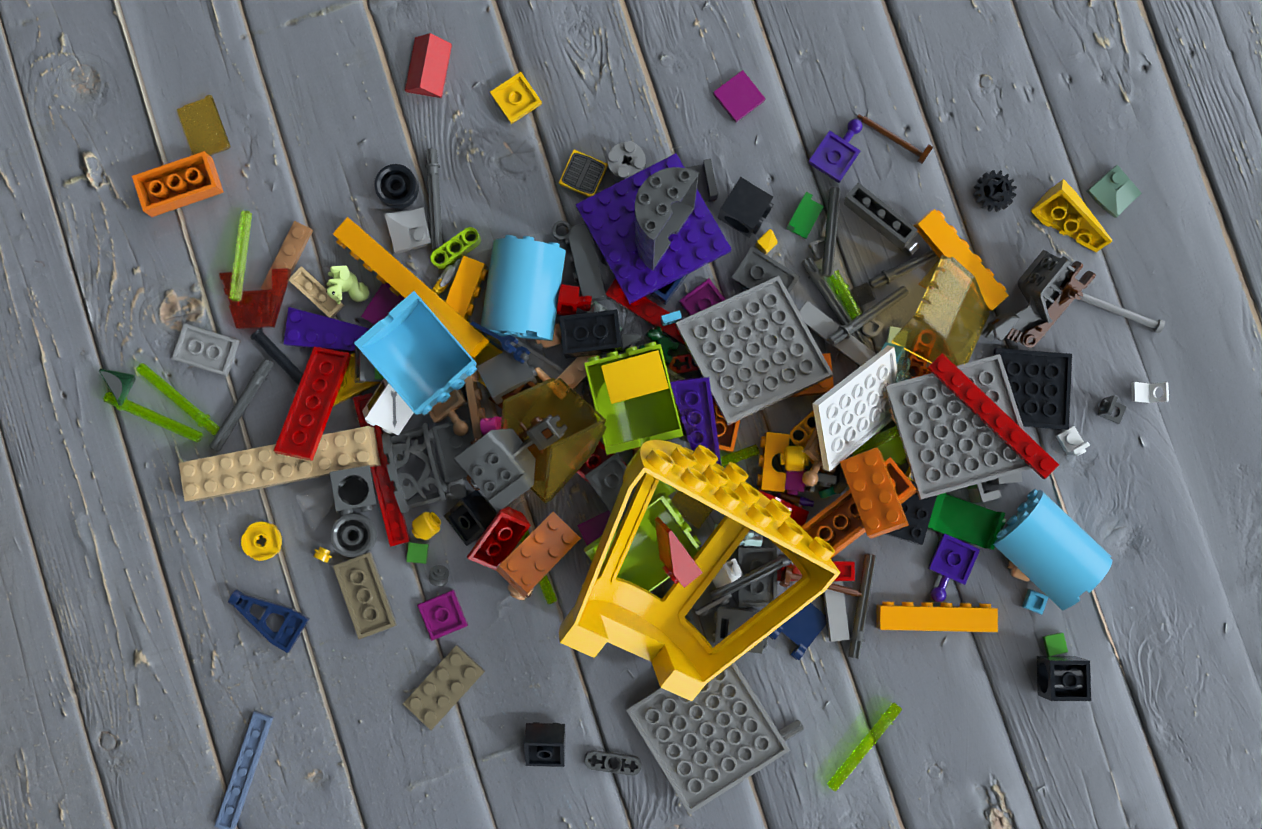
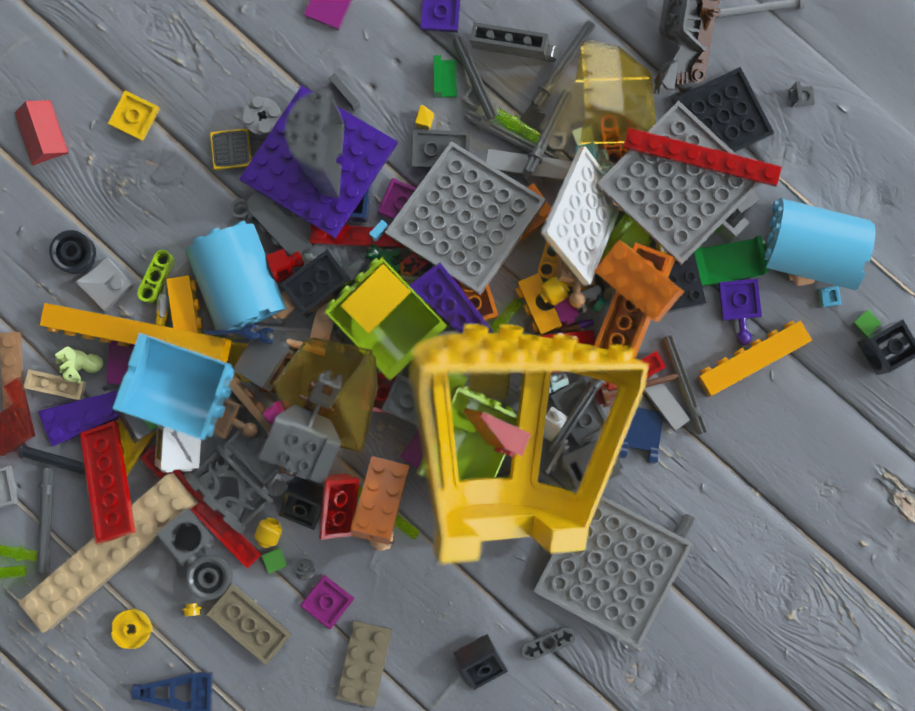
camera: 25 degrees left, 0 degrees up
dark grey axle [425,148,443,250] -> none
black brick [718,177,774,238] -> none
clear neon green axle [827,703,902,791] -> none
light orange brick [913,209,1009,312] -> none
white bracket [1056,426,1090,457] -> none
white bracket [1131,382,1169,403] -> none

